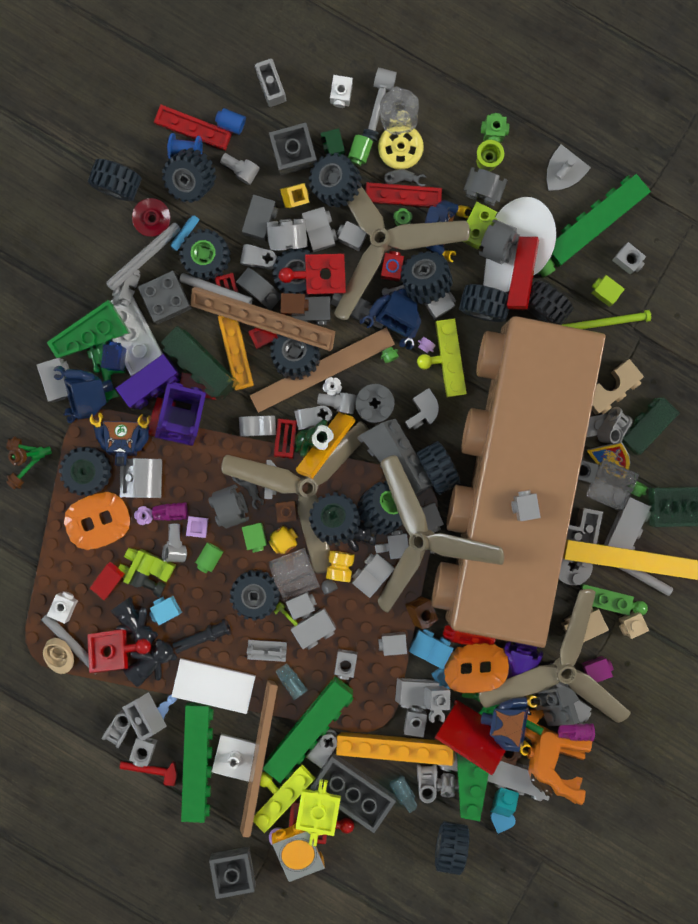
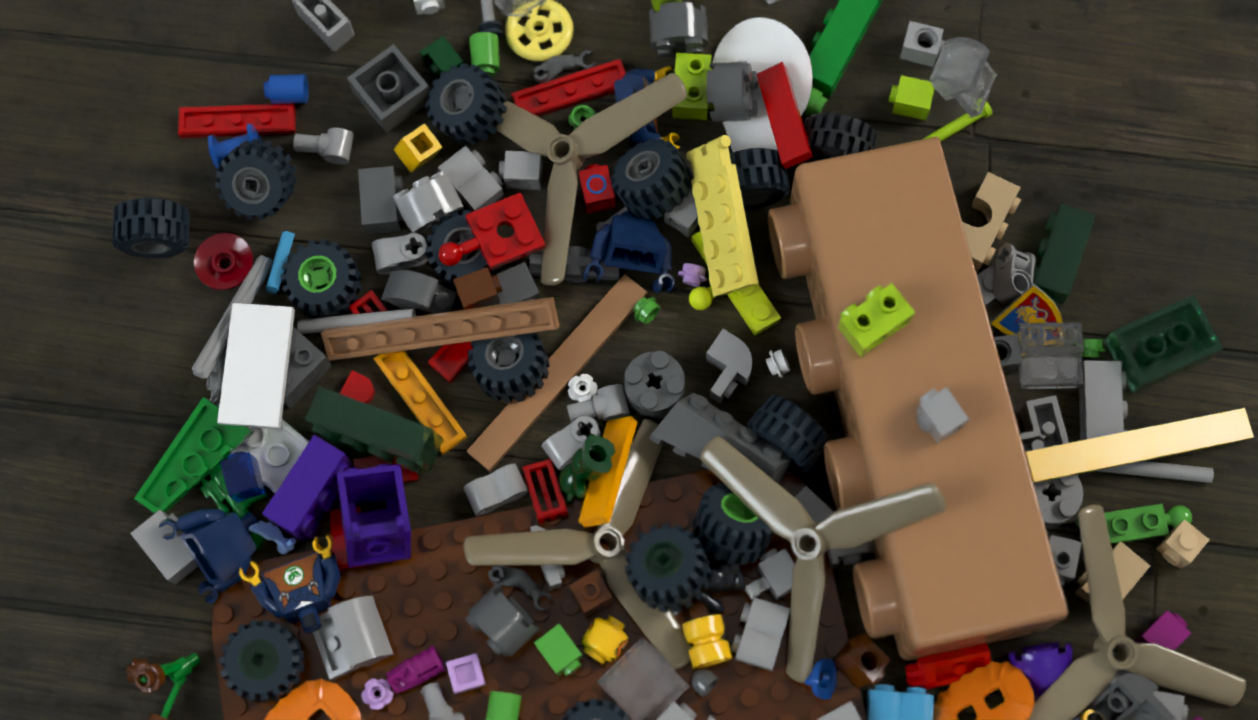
camera: 25 degrees left, 15 degrees down
none -> white tile [217,303,295,429]
none -> light blue piece [248,520,296,555]
none -> red tile [338,370,375,407]
none -> light yellow hinge [686,135,759,297]
none -> white plate [766,349,791,378]
none -> blue piece [804,658,837,700]
none -> lime brick [838,283,916,357]
none -> clear brick [929,37,997,118]
none -> light grey brick [1048,535,1082,586]

